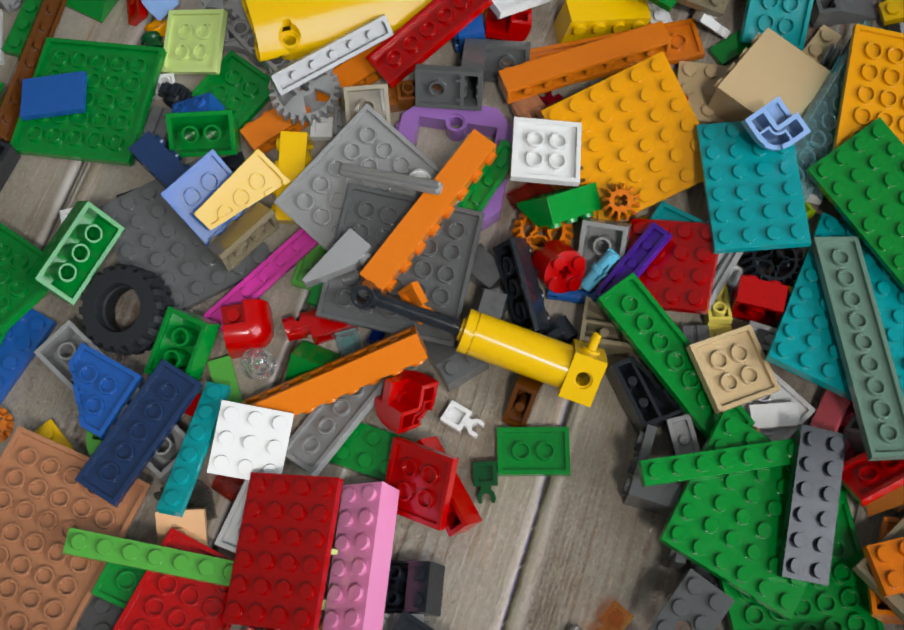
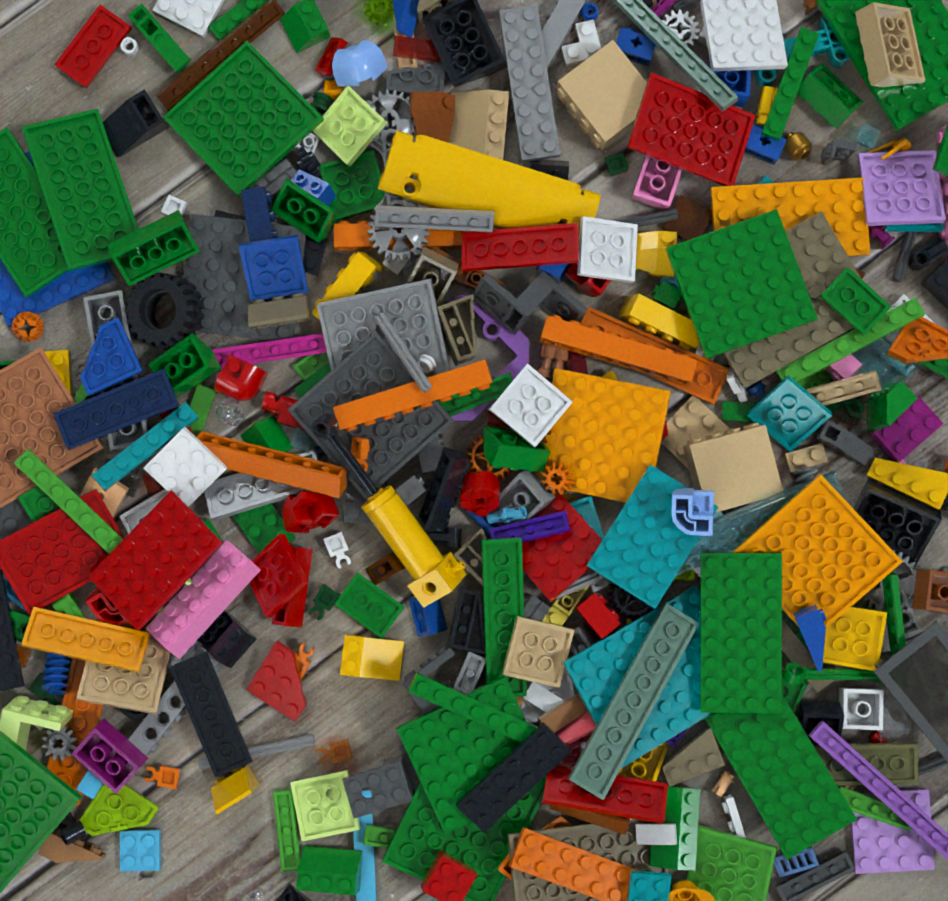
camera: 30 degrees right, 15 degrees up
blue tile [20,71,87,121] -> none
yellow wing [193,149,290,230] -> none
light grey slope [302,228,373,288] -> none
none -> red plate [246,641,307,722]
none -> orange plate [294,642,315,680]
none -> yellow slope [340,634,405,681]
none -> blue panel [408,598,447,637]
none -> dark tan wedge [437,294,477,366]
none -> medium nougat tile [537,693,588,732]
none -> blue plate [747,380,766,397]

